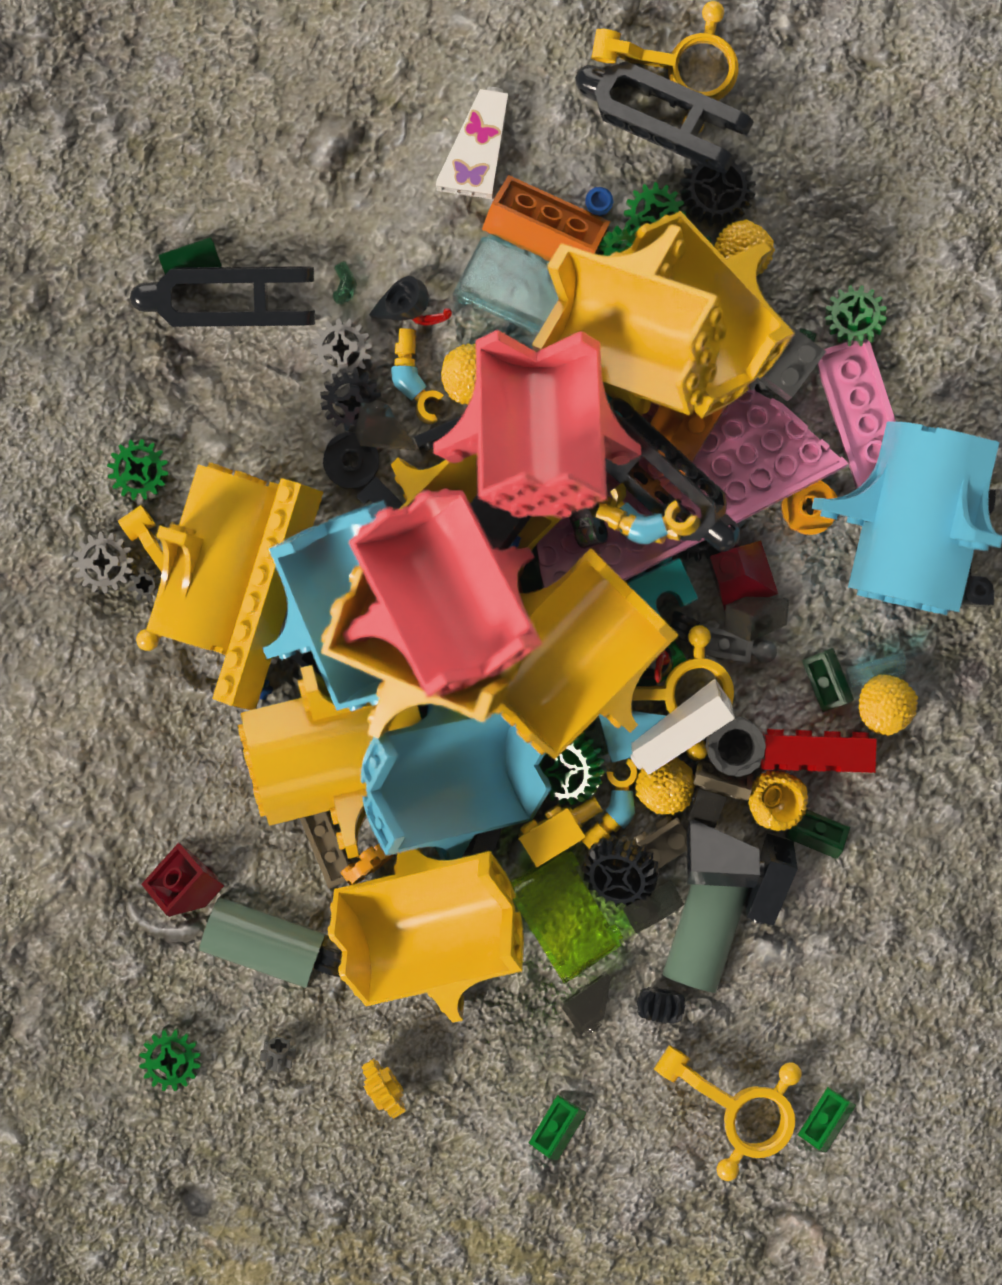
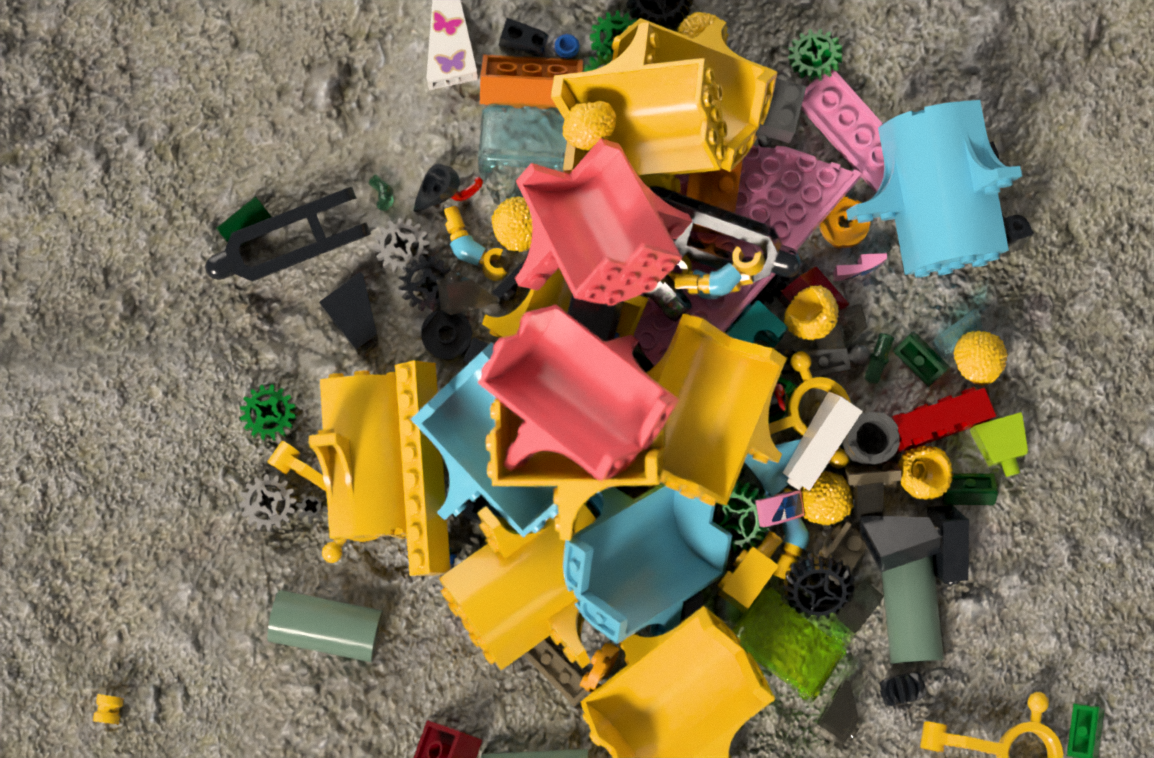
camera: 30 degrees left, 10 degrees down
none -> sand green brick [267,590,383,663]
none -> black slope [319,271,379,355]
none -> black leg [498,18,549,56]
none -> yellow hair [563,101,616,151]
none -> slope [756,490,805,527]
none -> yellow hair [784,285,839,340]
none -> bright pink slope [833,253,887,281]
none -> clear green axle [864,333,895,384]
none -> lime torso [970,412,1028,477]

